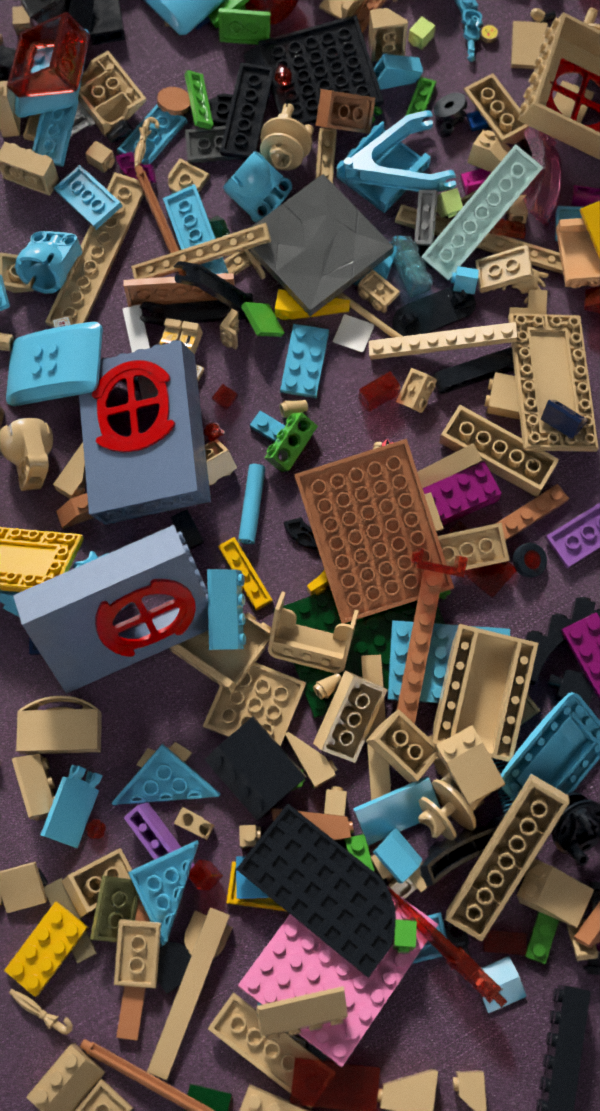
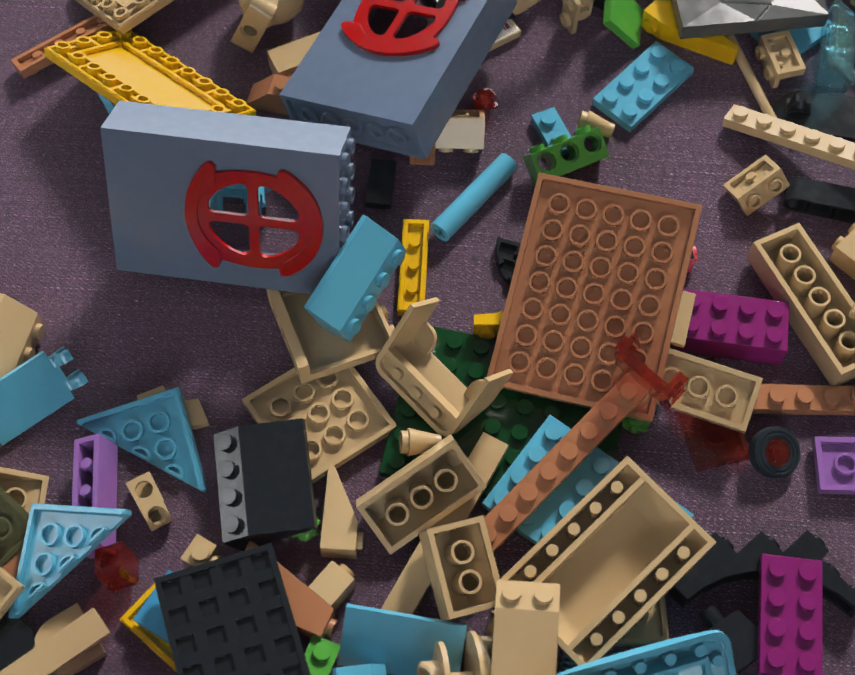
camera: 30 degrees right, 10 degrees down
tan piece [16,696,102,755] -> none
clear red plate [86,819,106,839] -> none
clear red plate [212,384,238,410] -> none
white sticker [333,314,374,352] -> none
clear red brick [358,371,401,412] -> none
tan tile [417,443,482,488] -> none

